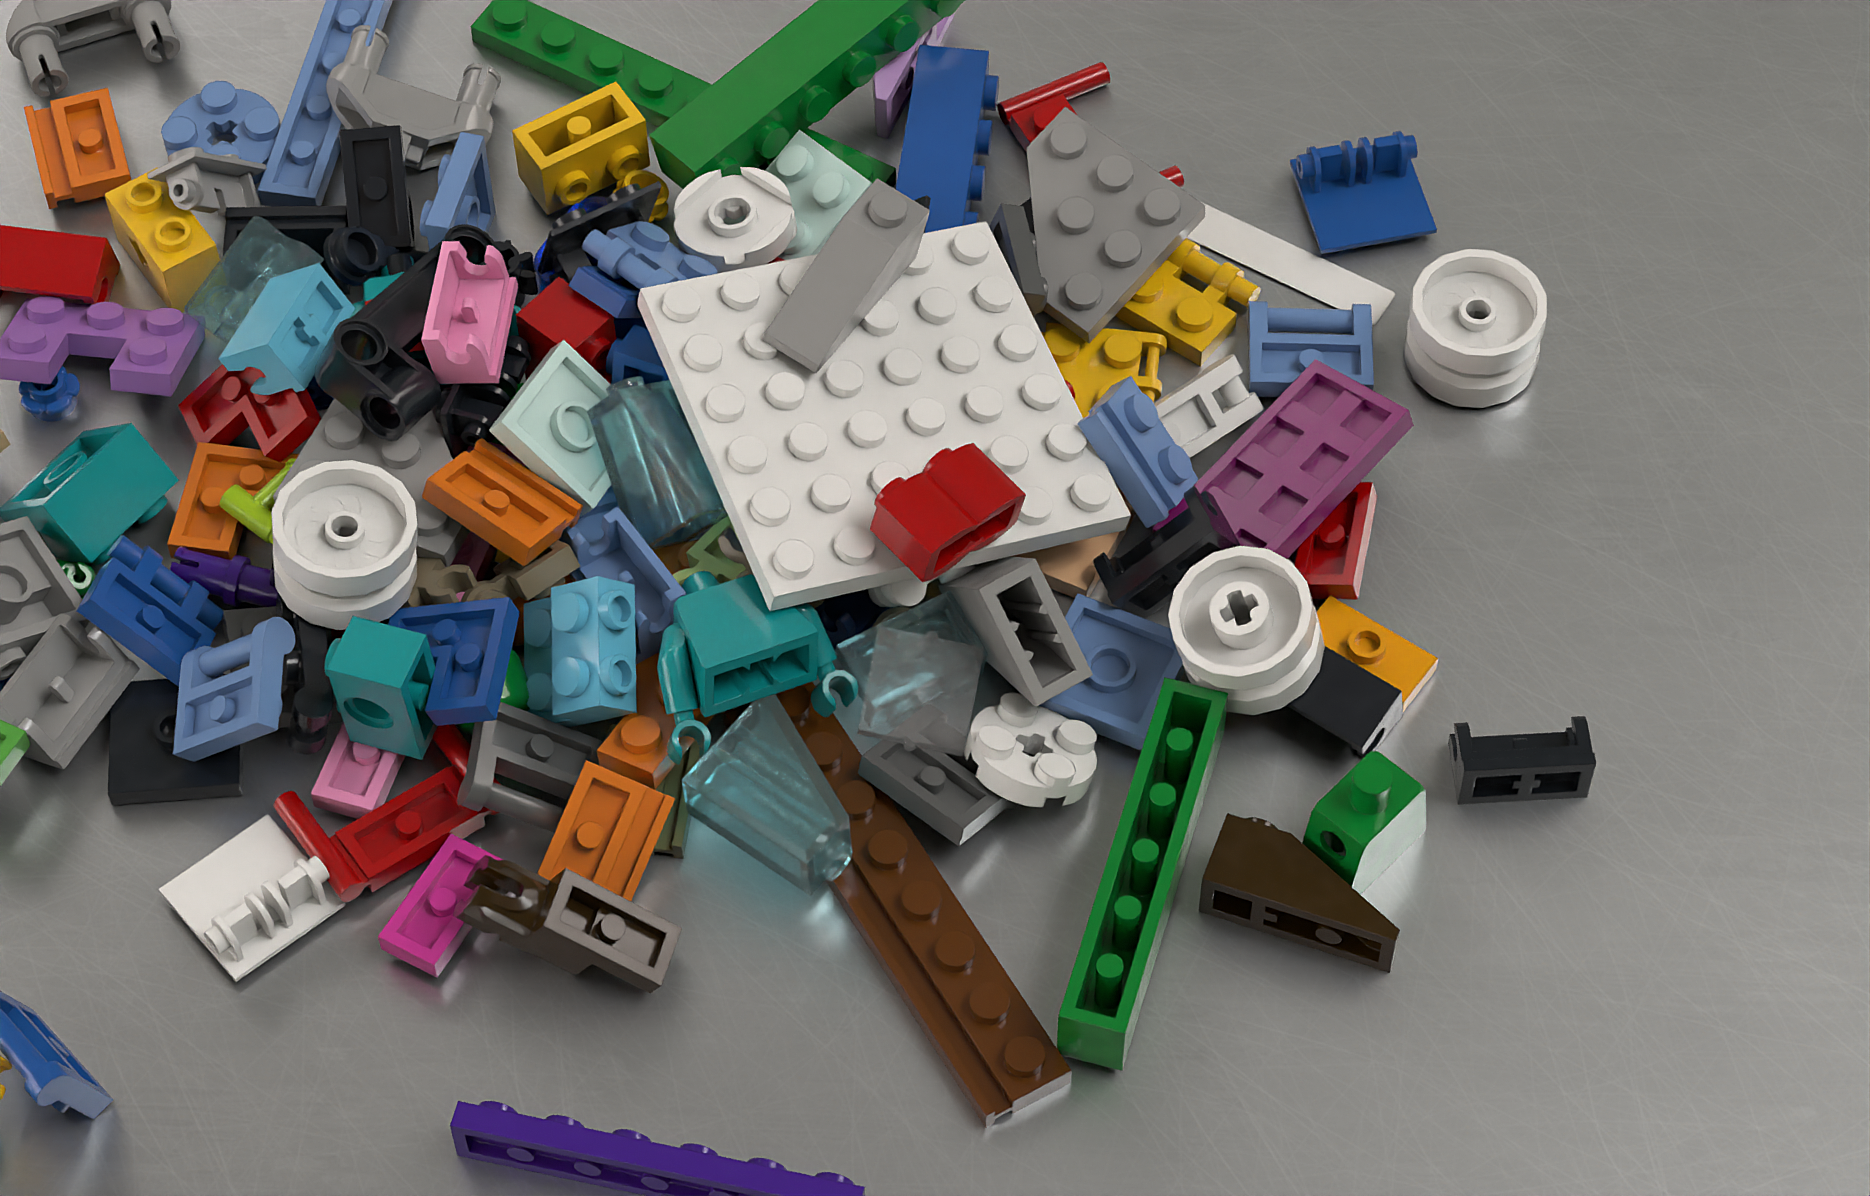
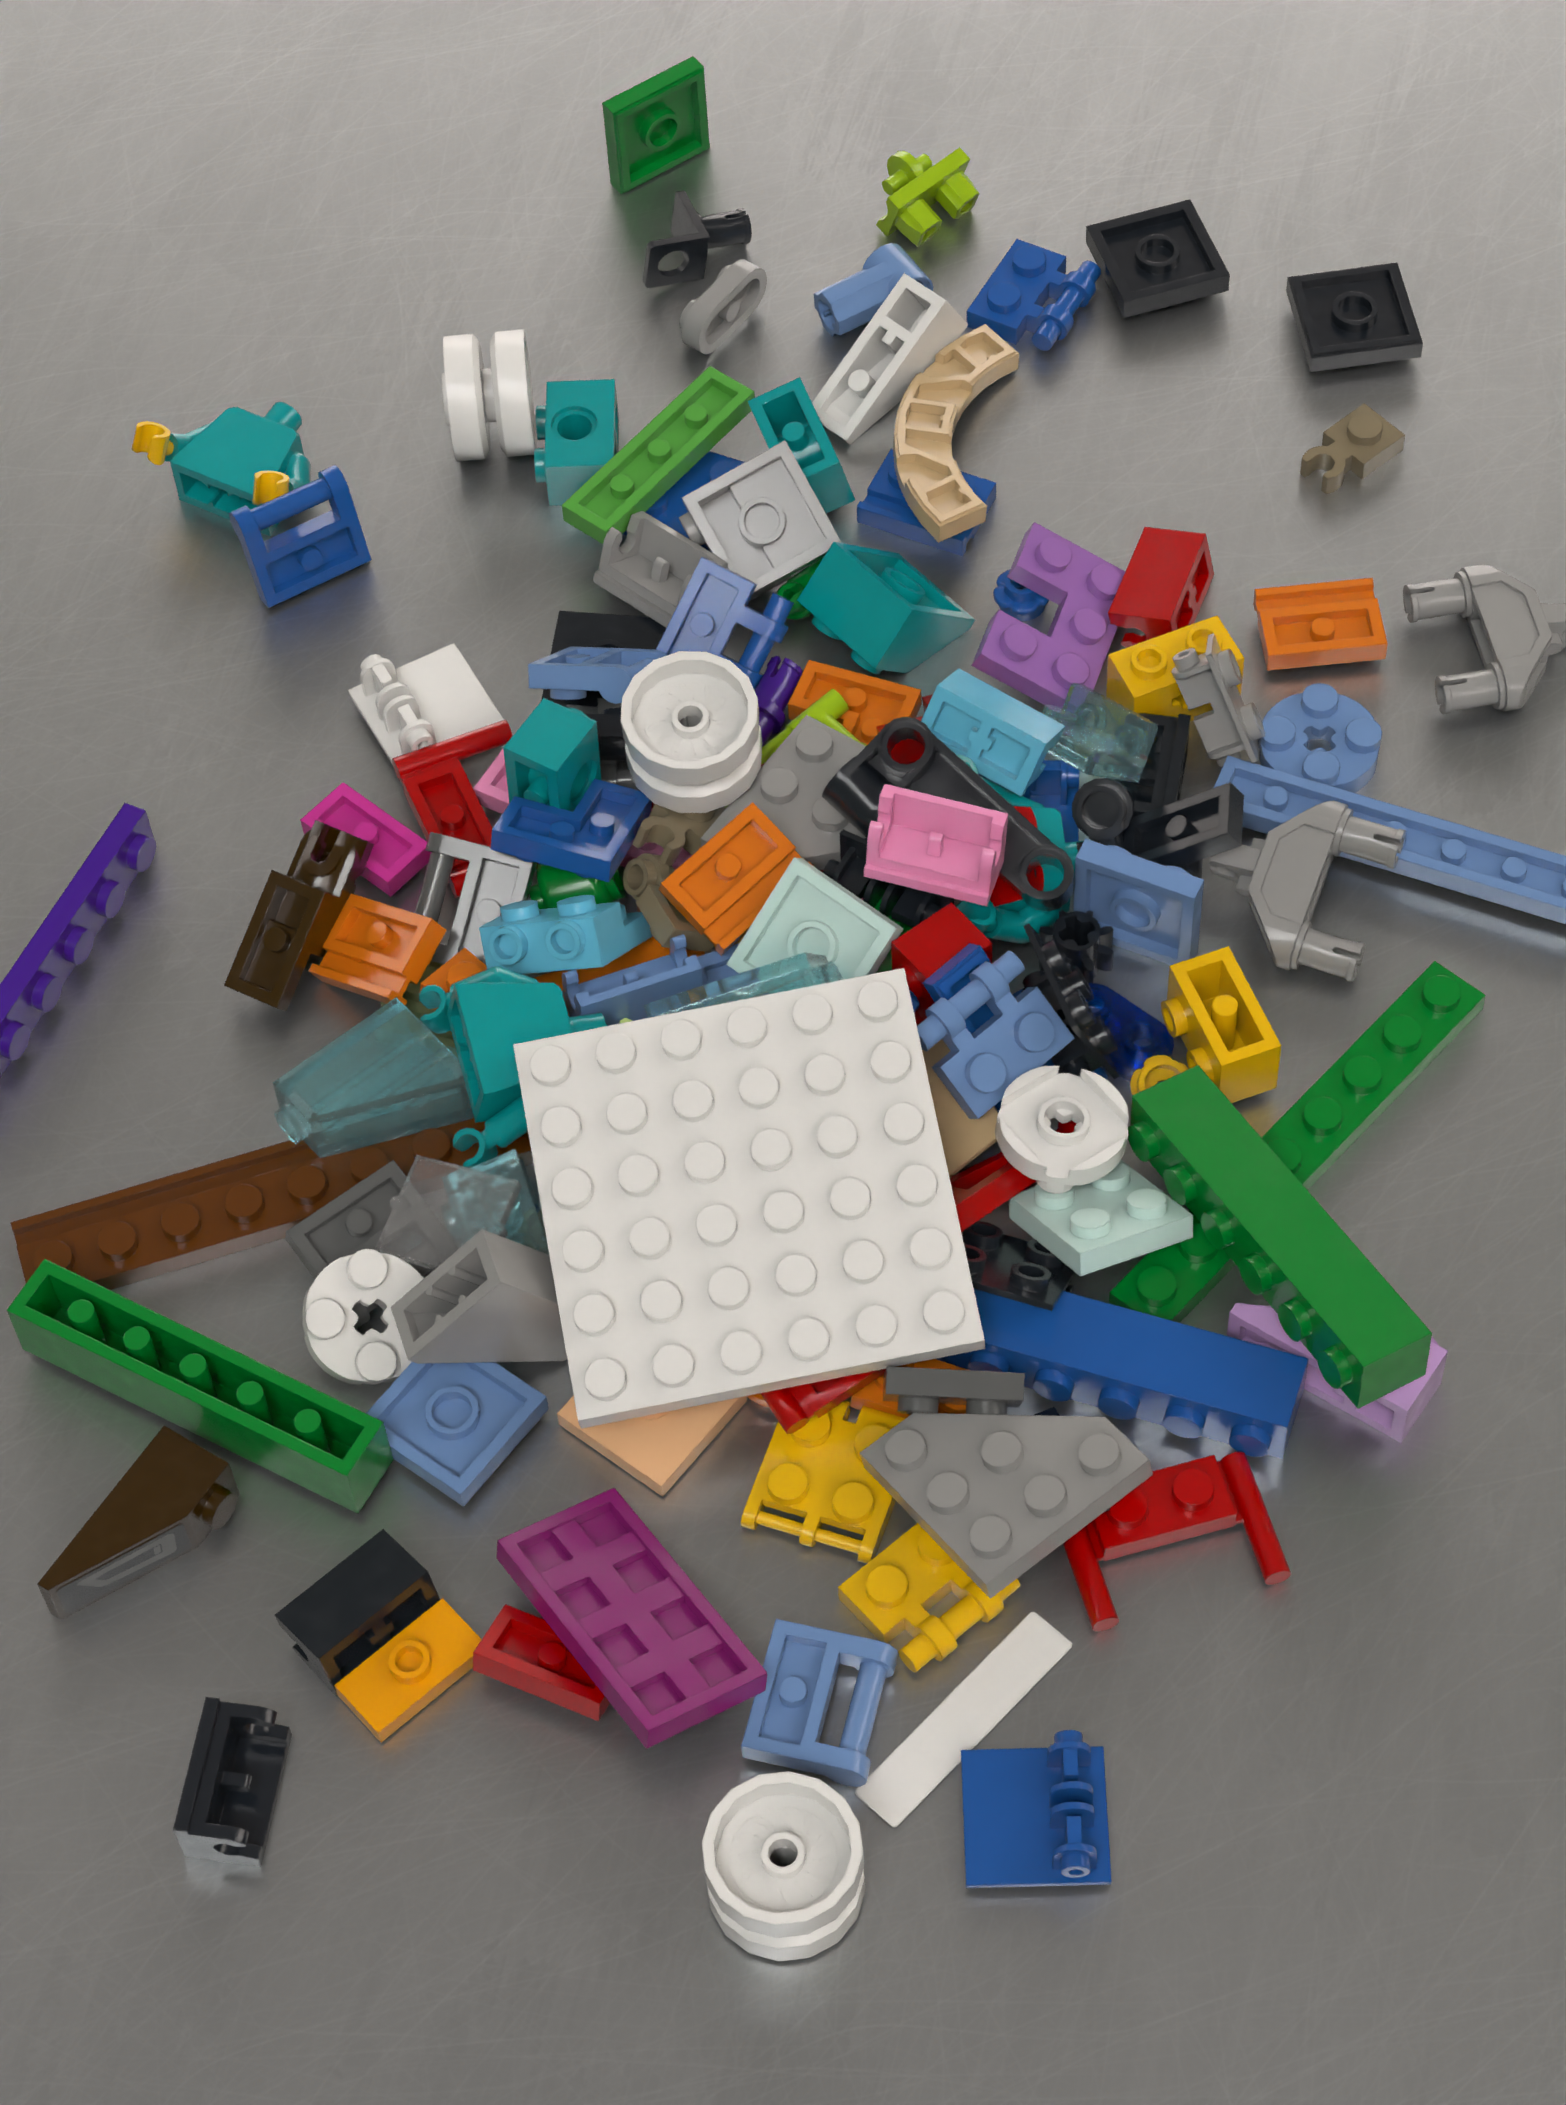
camera: 105 degrees right, 0 degrees up
light grey slope [763,178,930,373] -> none
red brick [870,443,1026,582] -> none
medium blue plate [1077,376,1198,528] -> none
black hinge [1093,486,1241,619] -> none
white plate [1154,354,1264,458] -> none
white wheel [1168,546,1325,715] -> none
green torso [1302,751,1427,895] -> none

